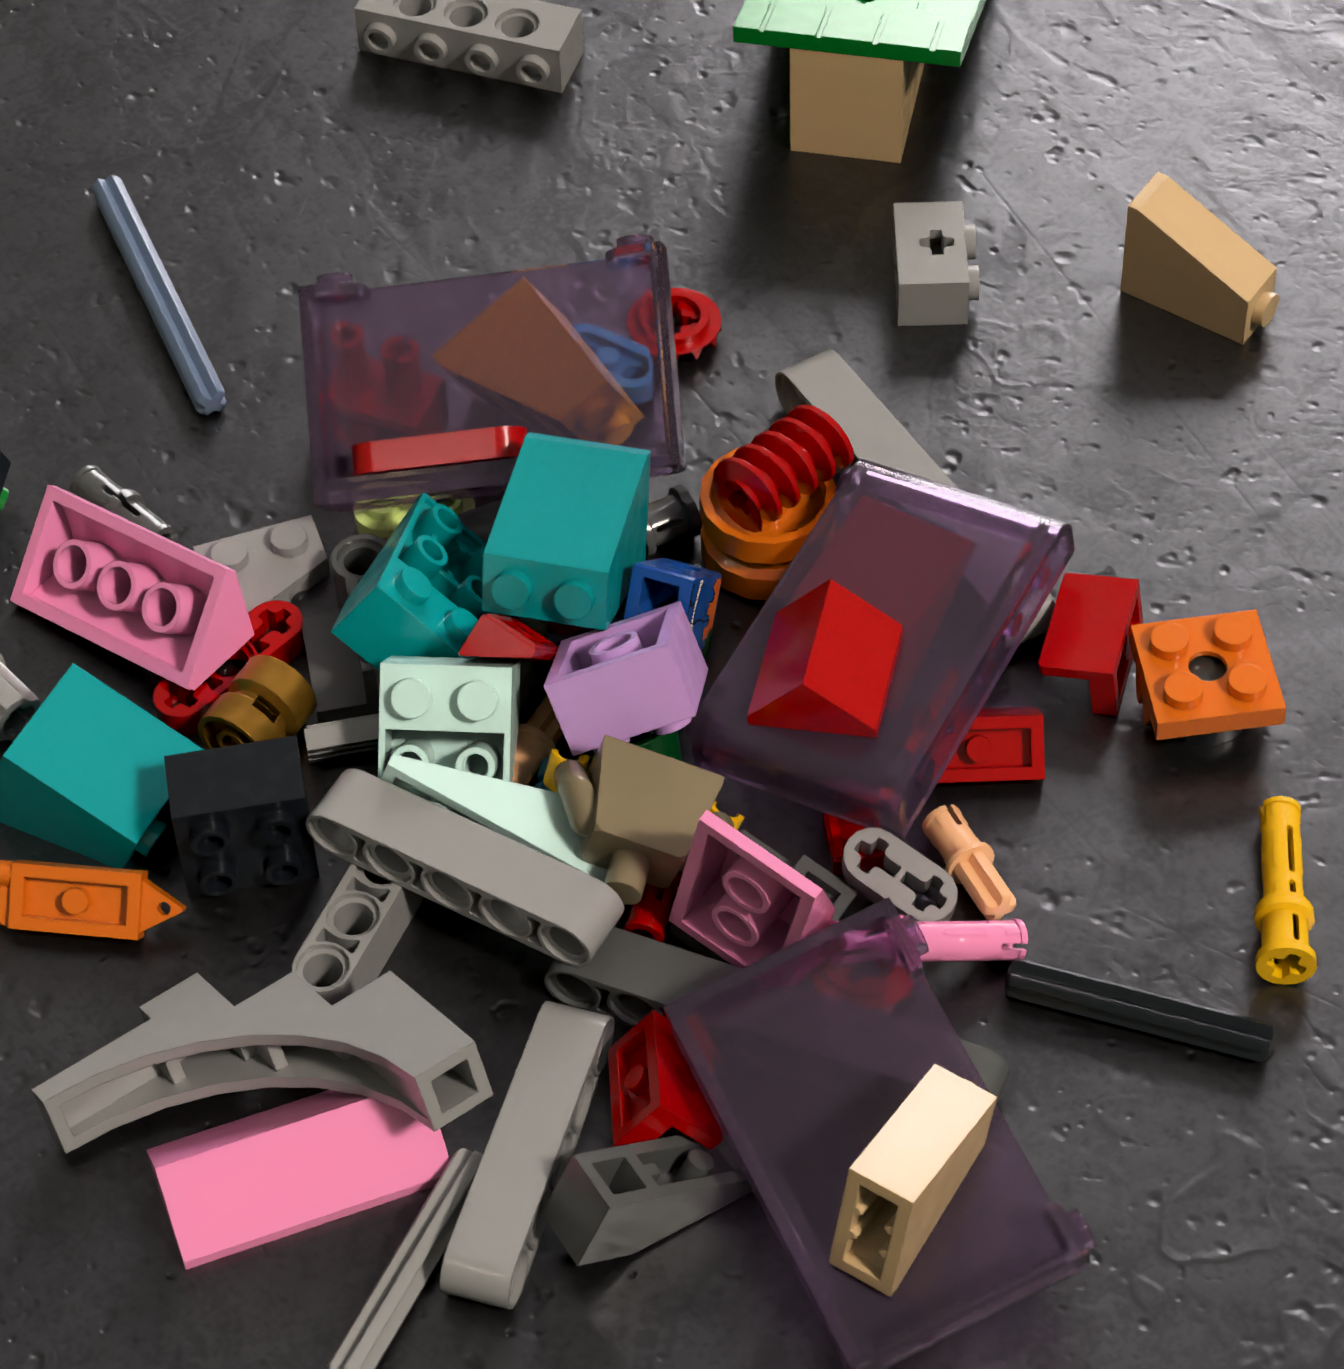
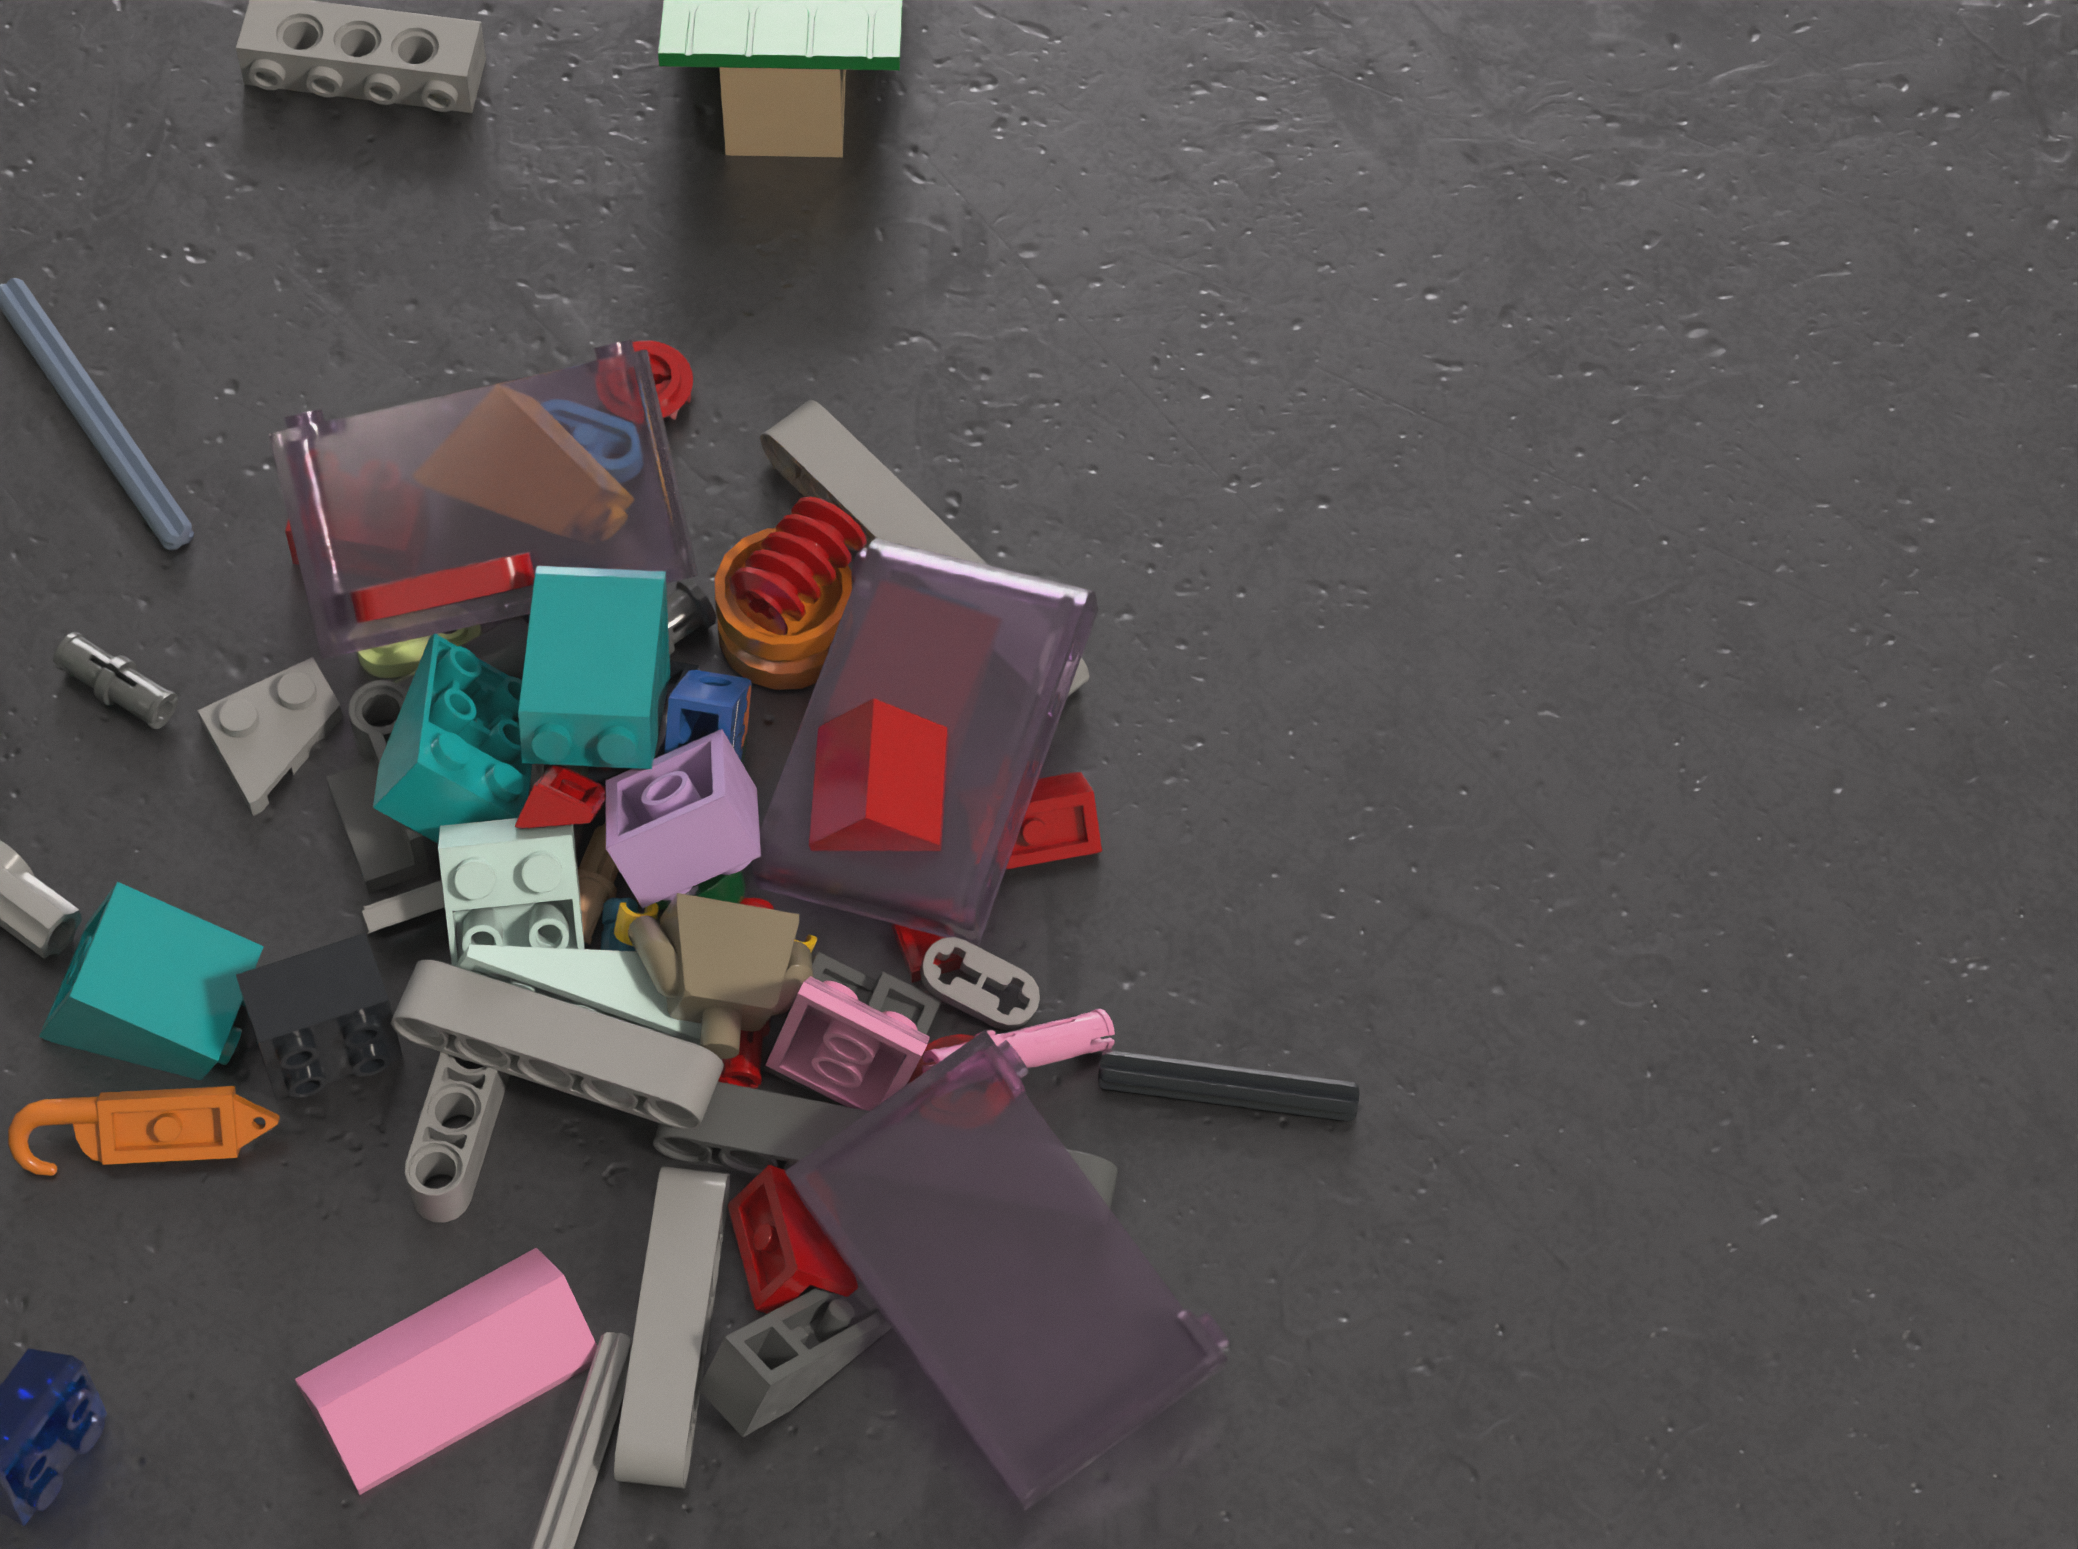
camera: 15 degrees left, 10 degrees up
bright pink slope [10,485,255,690] -> none
light grey arch [32,970,494,1154] -> none
red beam [153,600,305,736] -> none
pearl gold wheel [197,654,317,749] -> none
tan slope [828,1064,997,1297] -> none
light grey brick [892,201,980,326] -> none
light nougat axle [922,804,1016,920] -> none
red panel [1038,572,1143,716] -> none
tan slope [1120,172,1279,345] -> none
orange piece [1129,609,1286,746] -> none
yellow pin [1253,796,1317,985] -> none

